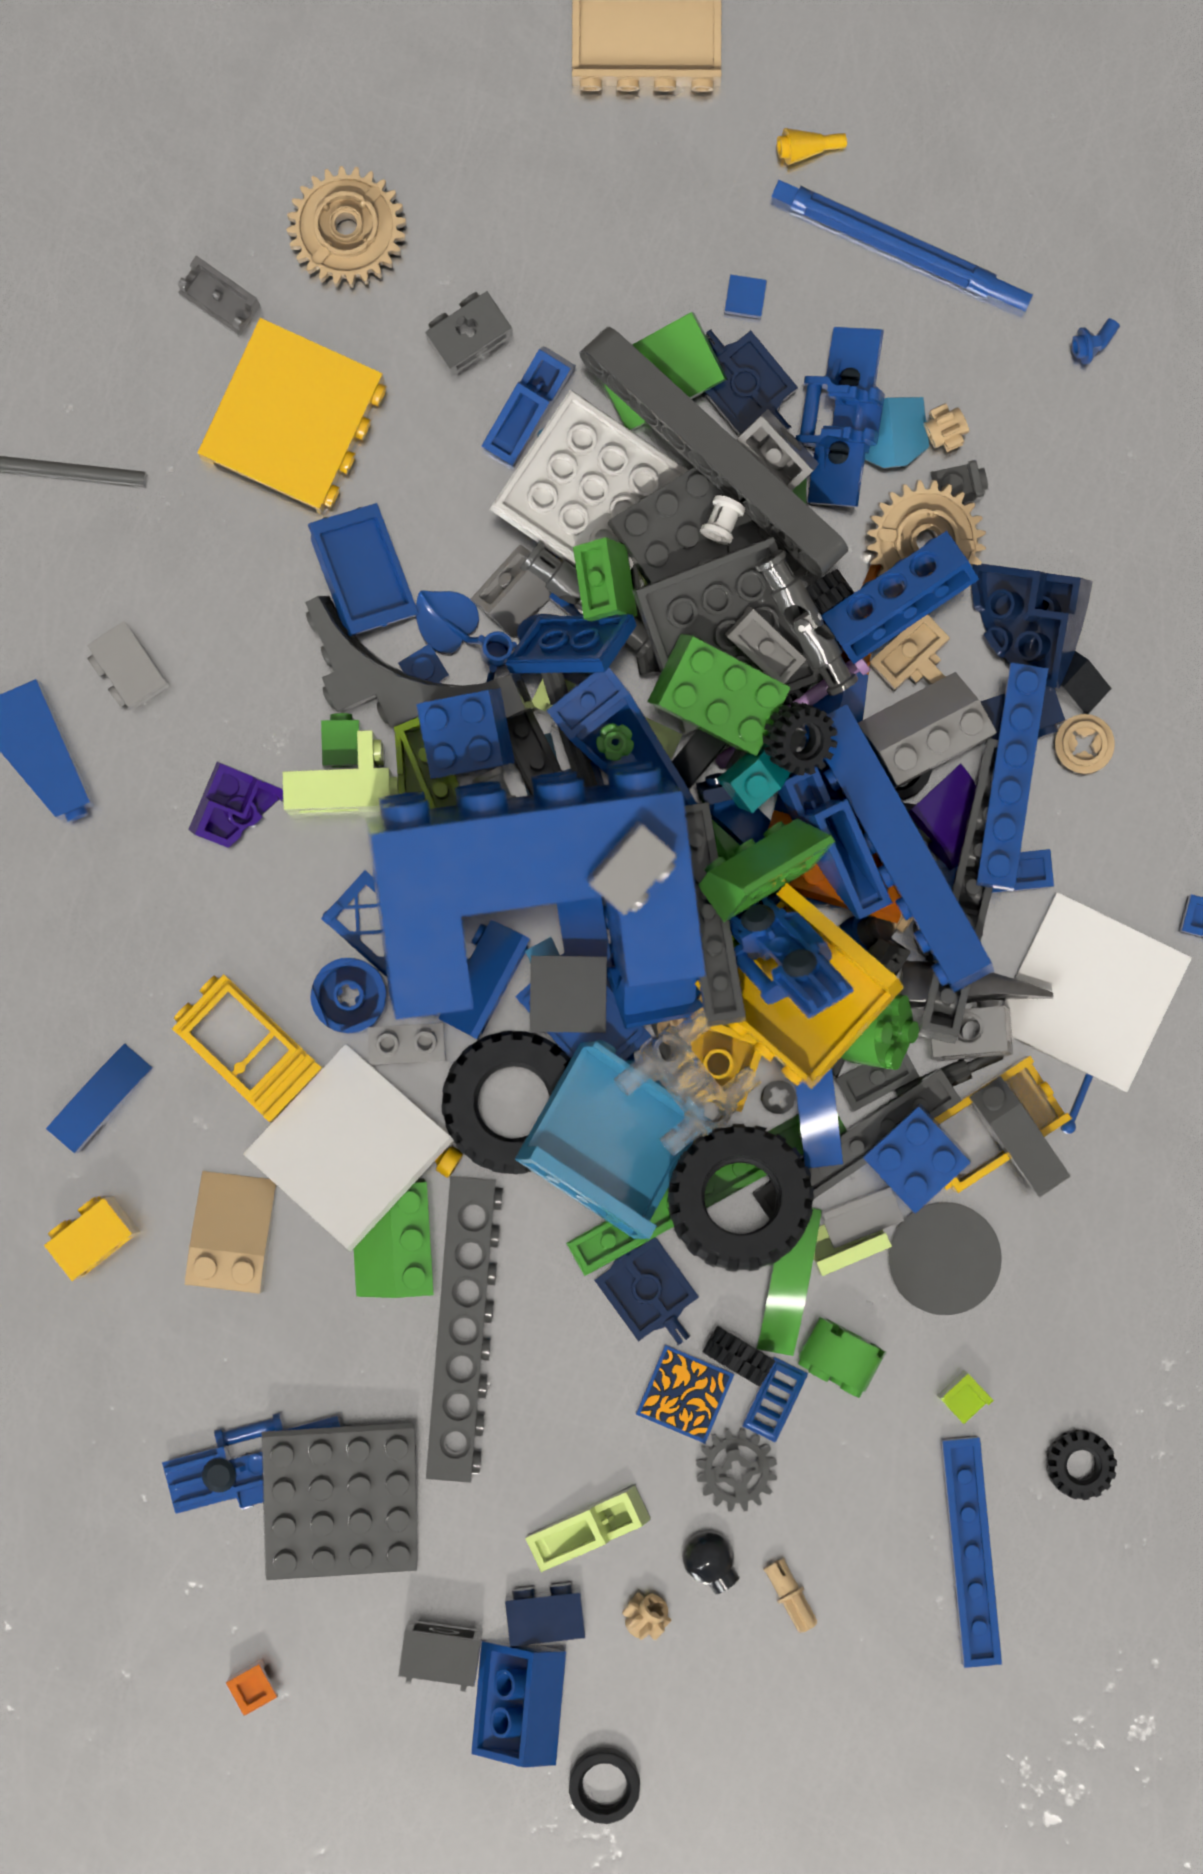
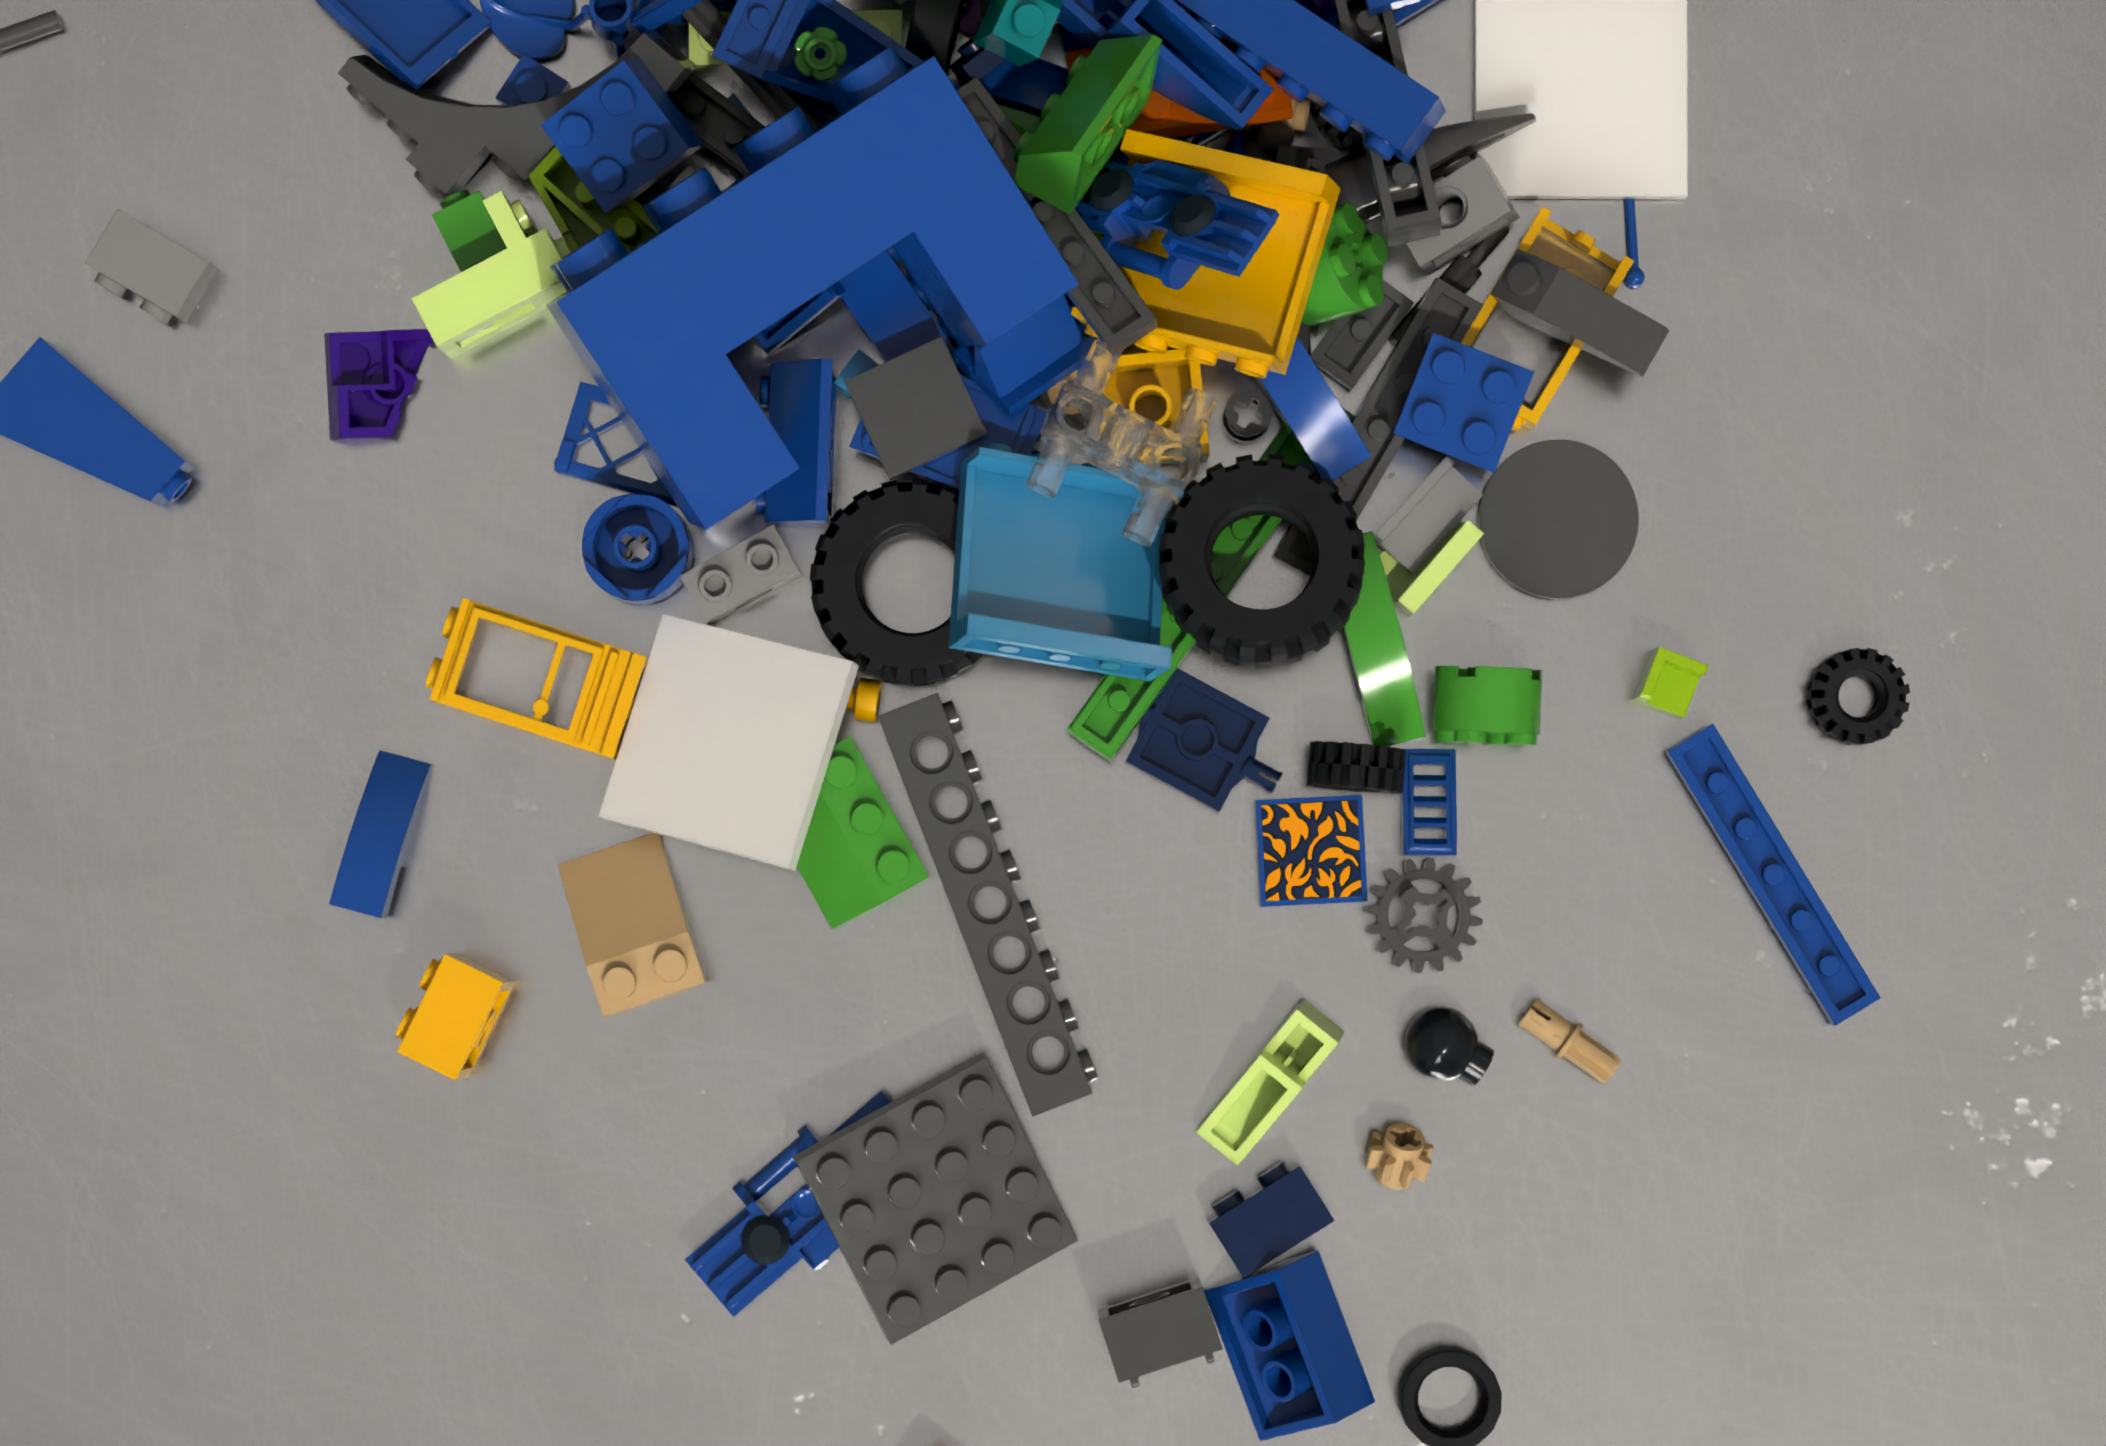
camera: 25 degrees left, 0 degrees up
light grey brick [586,821,677,915] -> none

